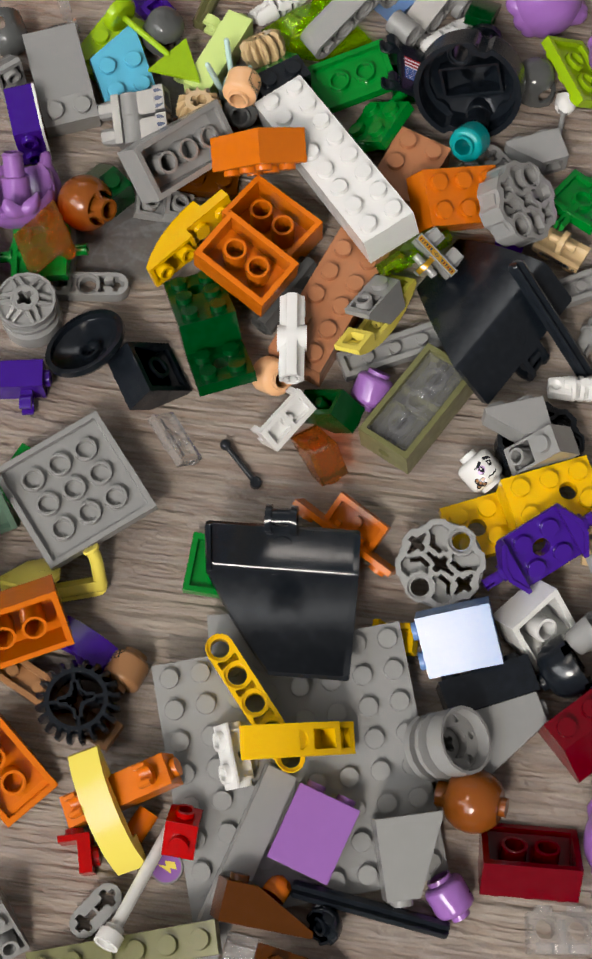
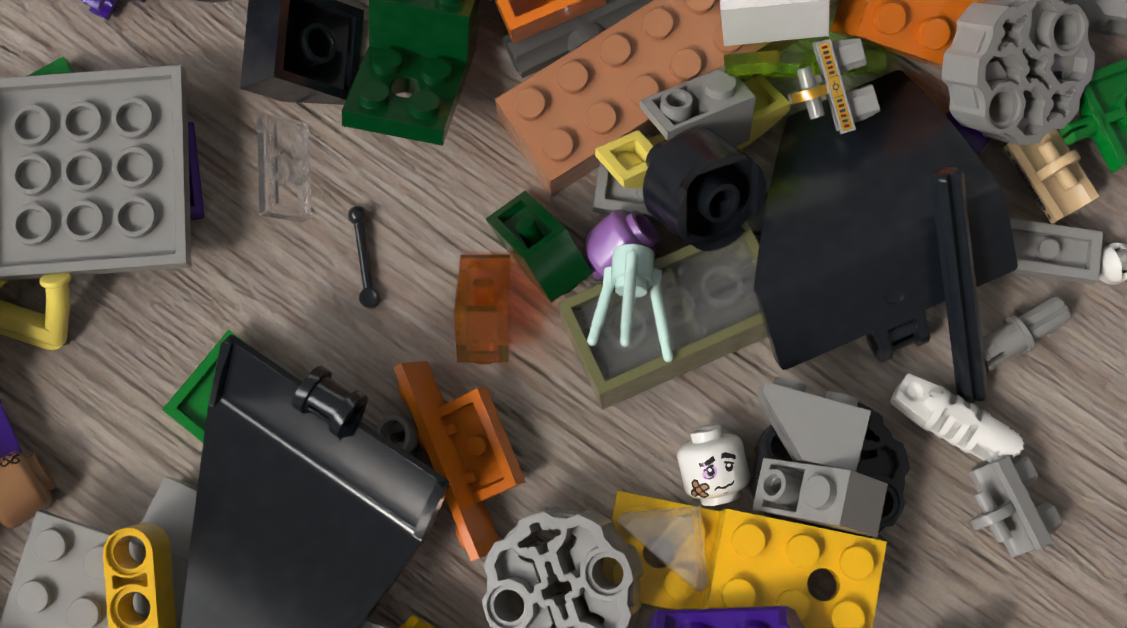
camera: 30 degrees right, 10 degrees up
white hinge [250,386,317,452] -> none
light nougat head [252,356,292,396] -> none
white piece [277,292,307,384] -> none
none -> light aqua plant [587,244,673,362]
none -> clear slope [615,506,708,592]
none -> black brick [643,128,766,251]

